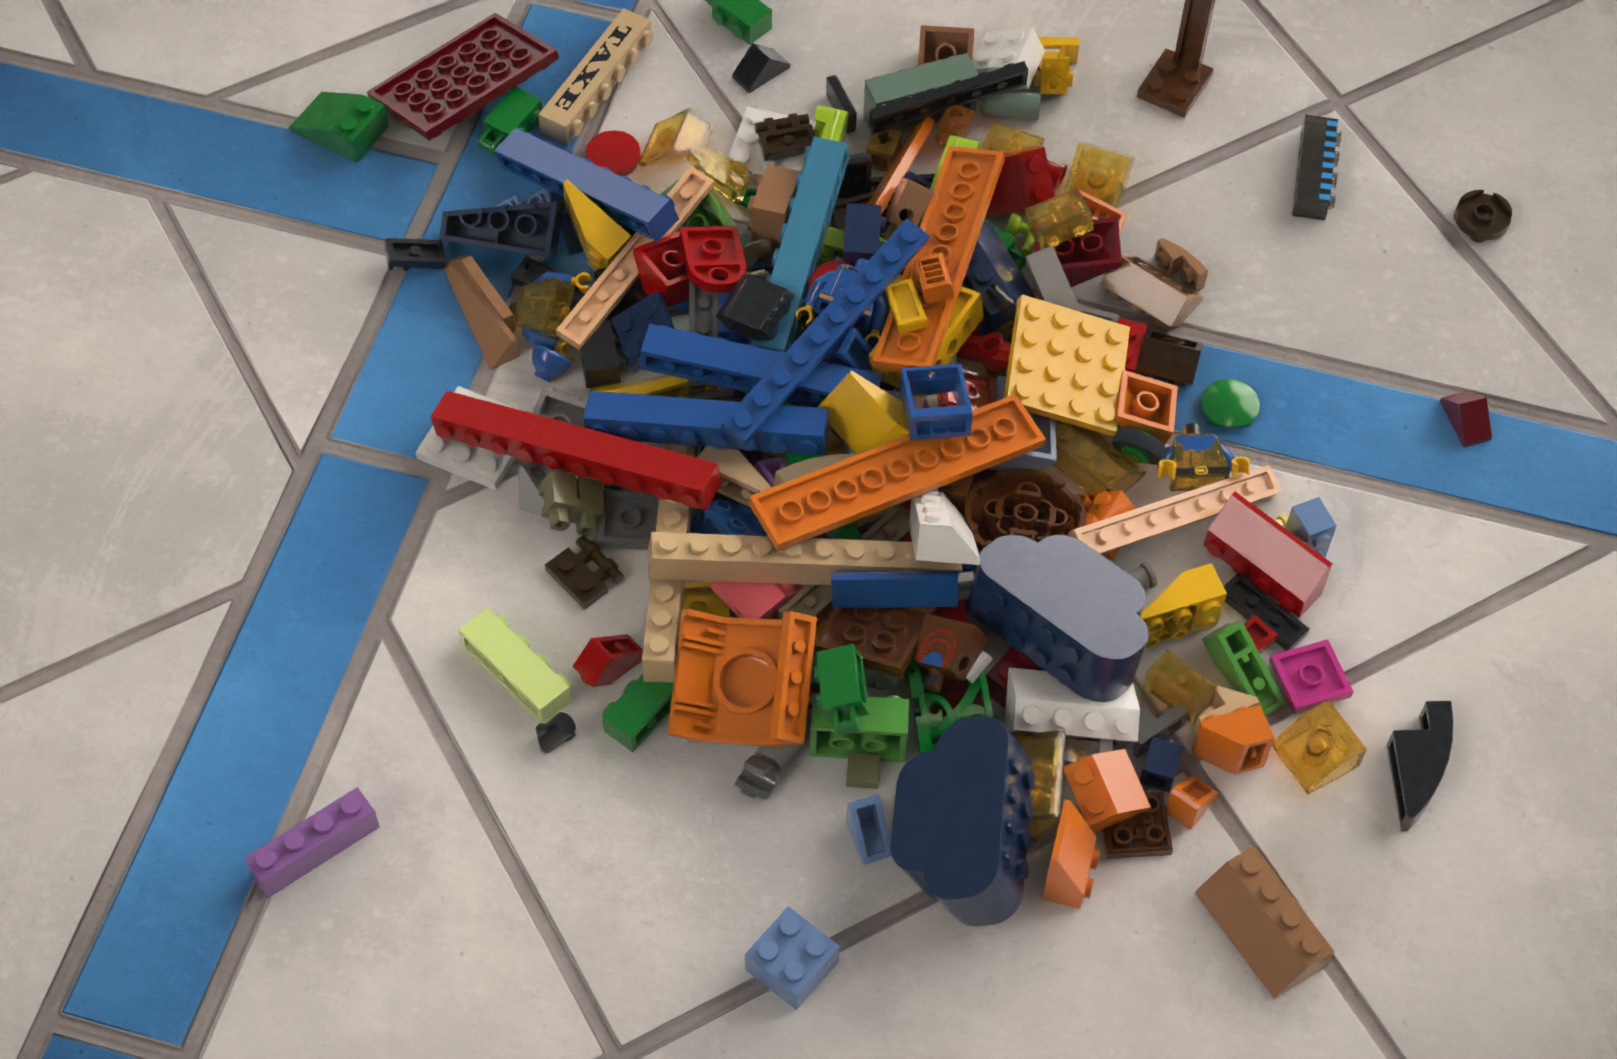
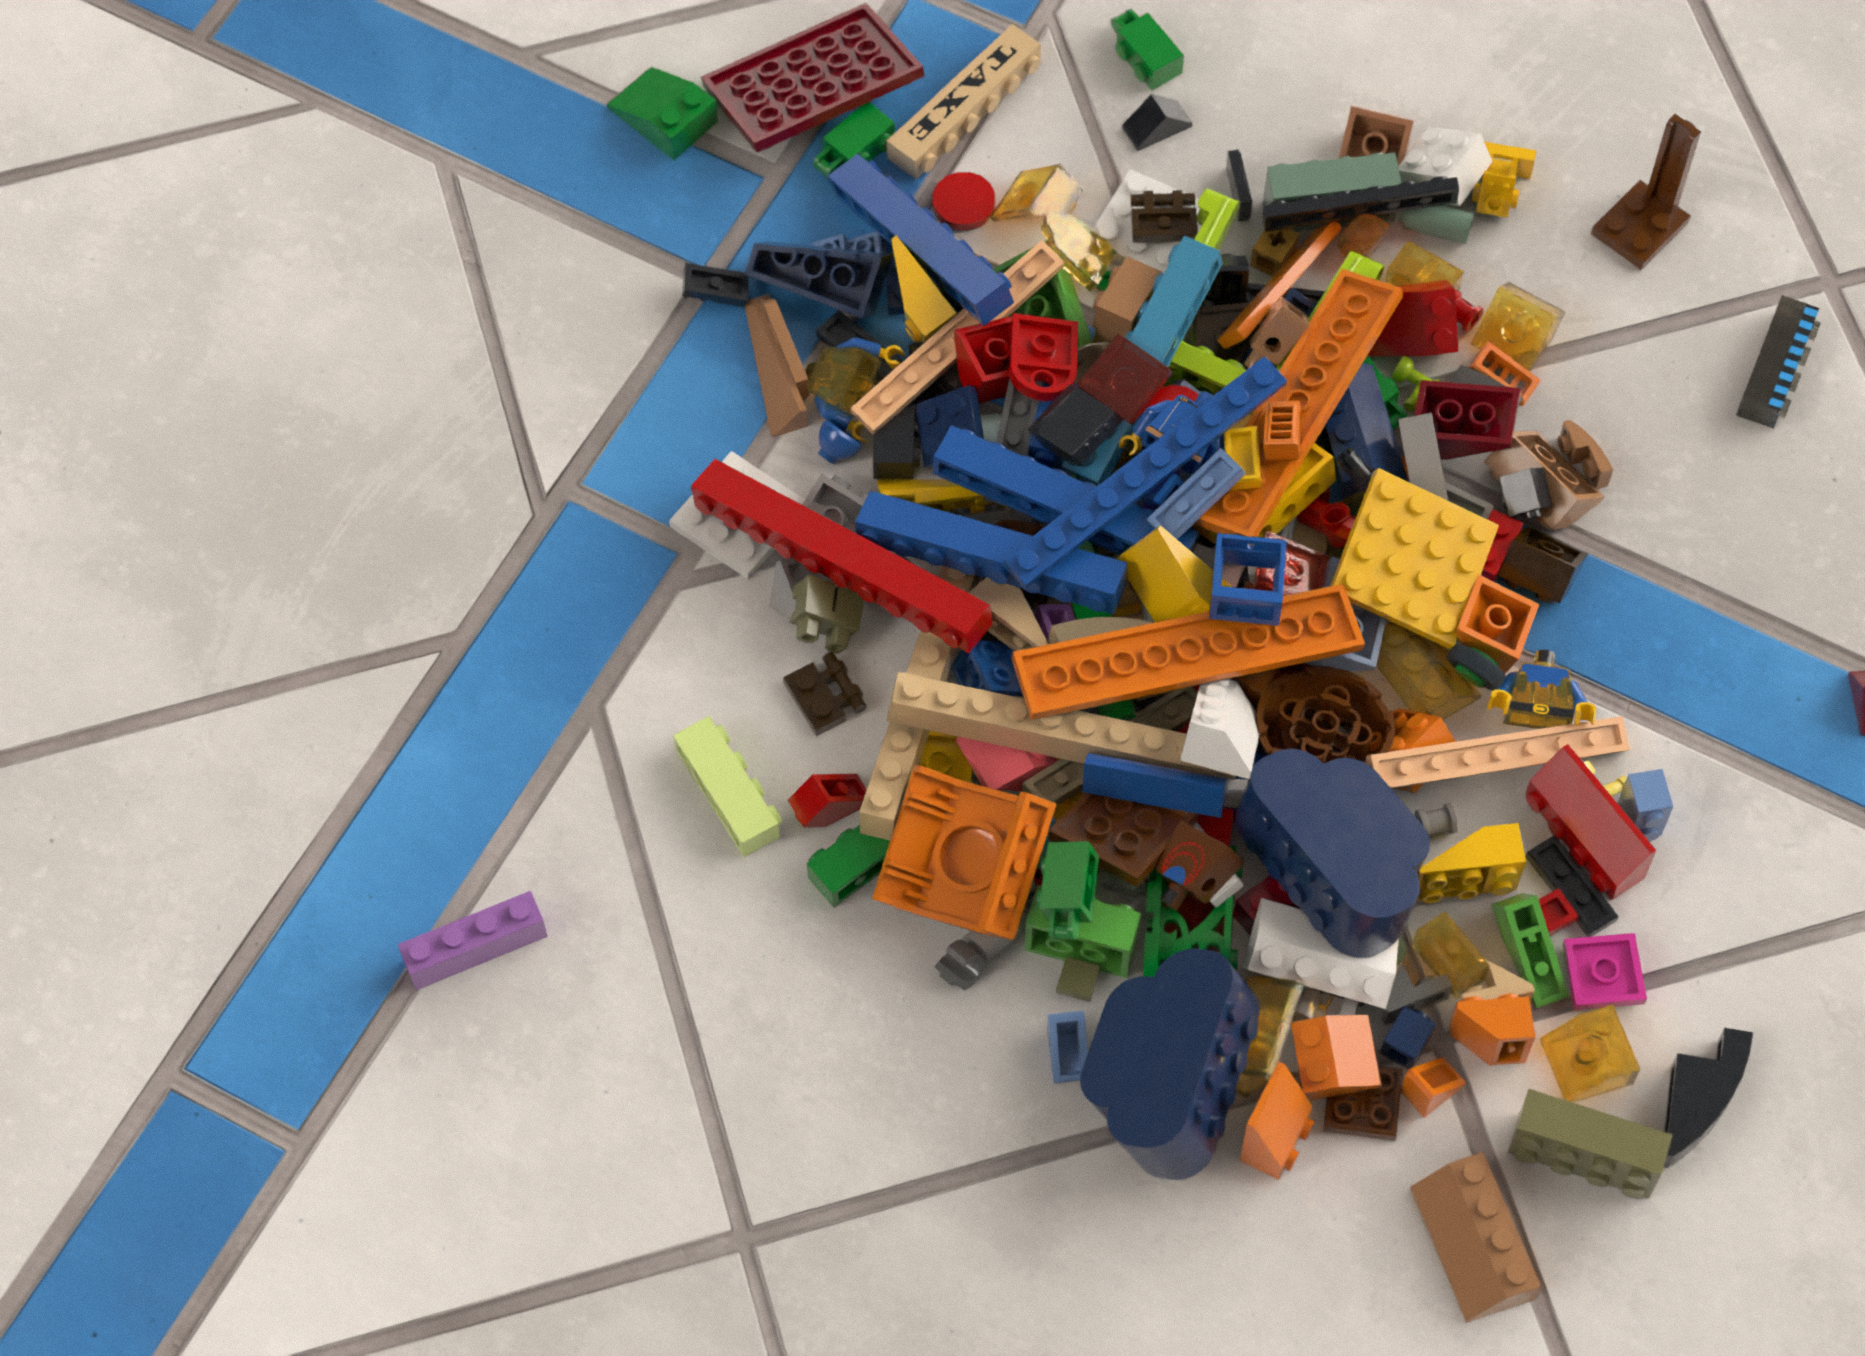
camera: 15 degrees right, 5 degrees up
black piece [535,712,576,753] -> none
dark grey plate [597,490,659,550] -> none
medium blue brick [745,906,840,1010] -> none
dark blue brick [843,203,886,266] -> none
clear yellow brick [1025,188,1094,250] -> none
green dish [1201,379,1260,428] -> none
none -> clear red tile [1077,333,1172,425]
none -> medium blue tile [1146,448,1246,539]
none -> brick [1499,467,1553,521]
none -> olive brick [1507,1089,1672,1199]

